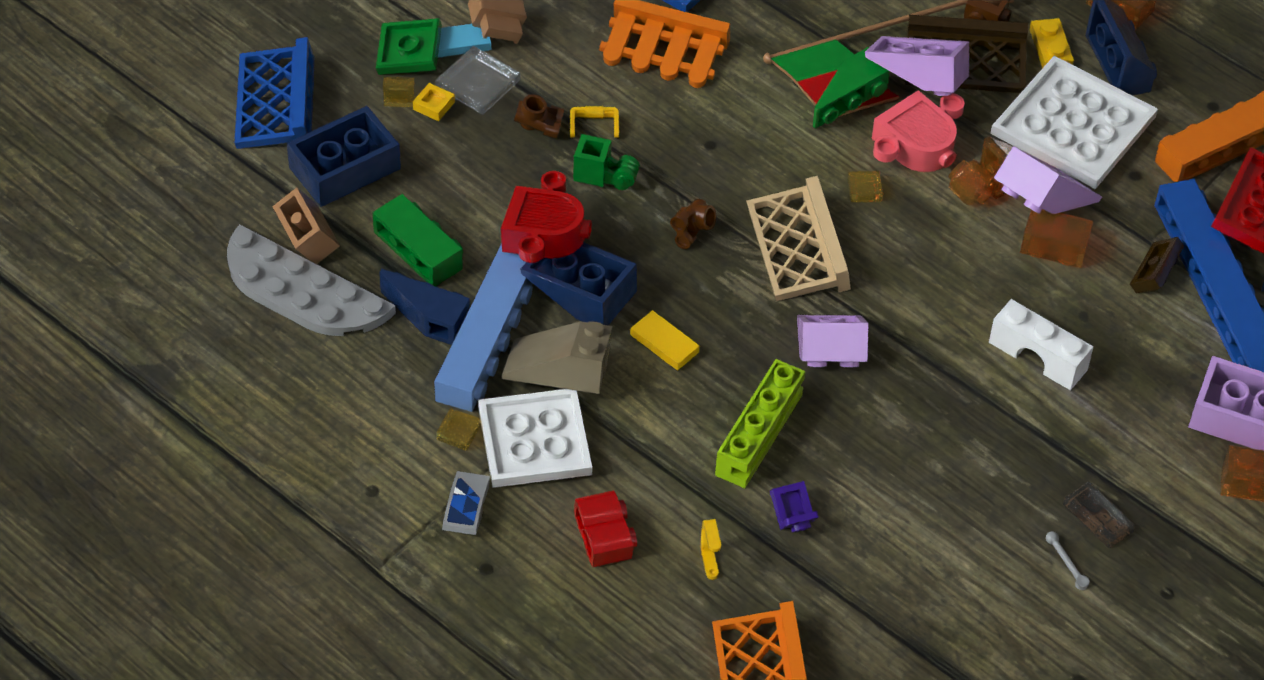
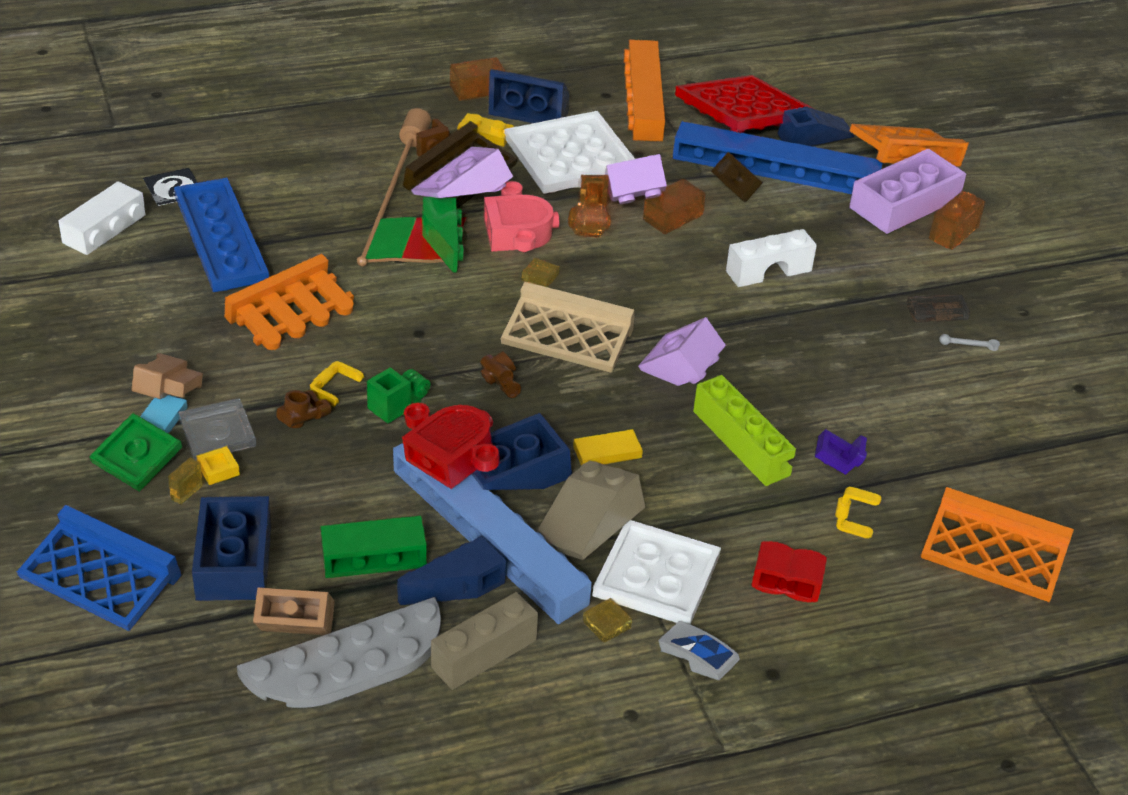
camera: 60 degrees left, 10 degrees down
none -> dark tan brick [431,592,538,690]

